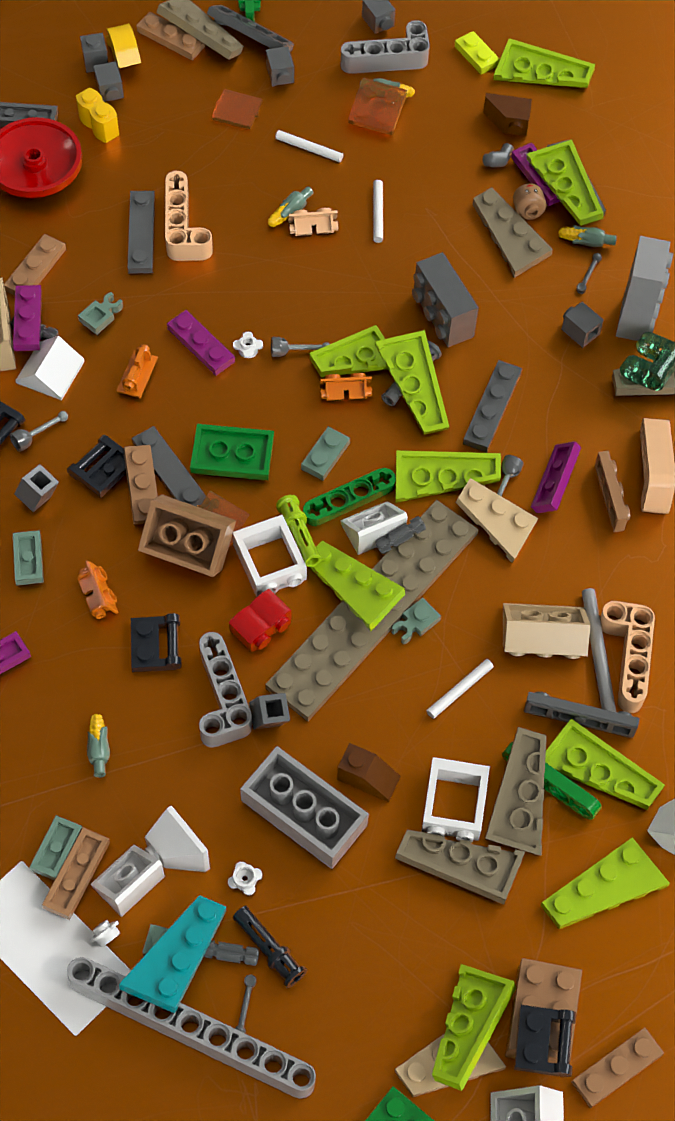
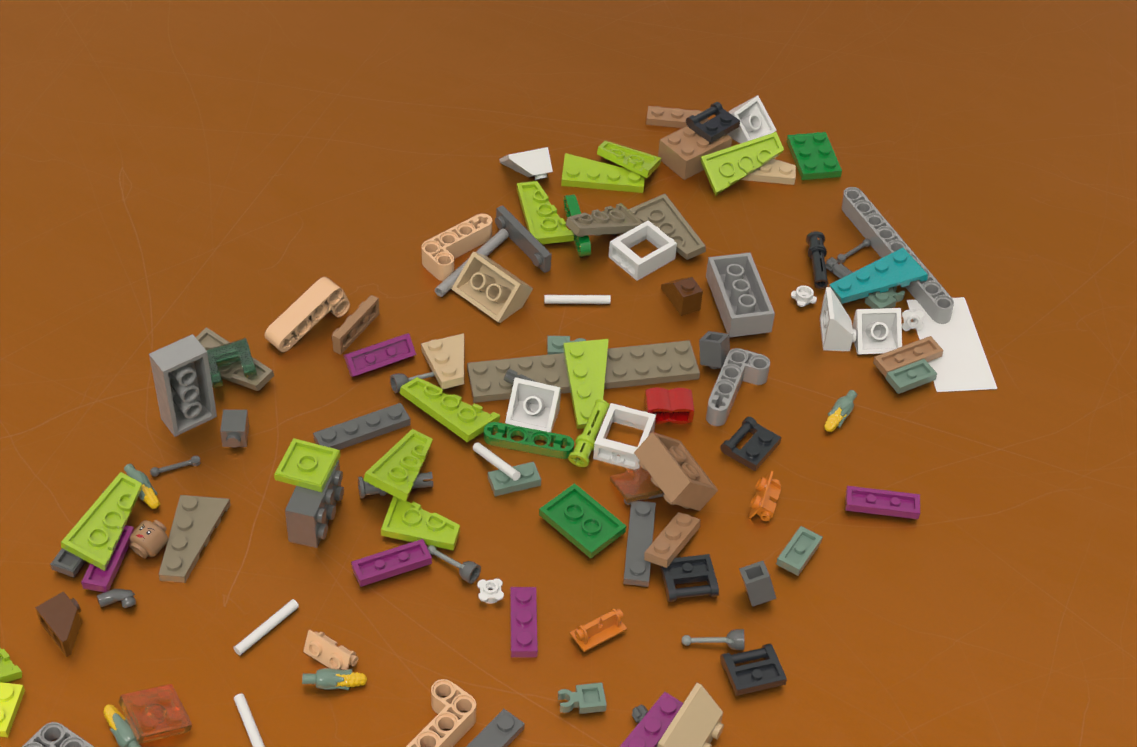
camera: 140 degrees left, 15 degrees down
white slope [16,336,85,400] -> none
orange hinge [320,373,372,401] -> none
none -> lime tile [274,438,340,492]
none -> magenta plate [351,539,432,587]
none -> white bar [473,443,521,481]
none -> lime wing [597,141,661,178]

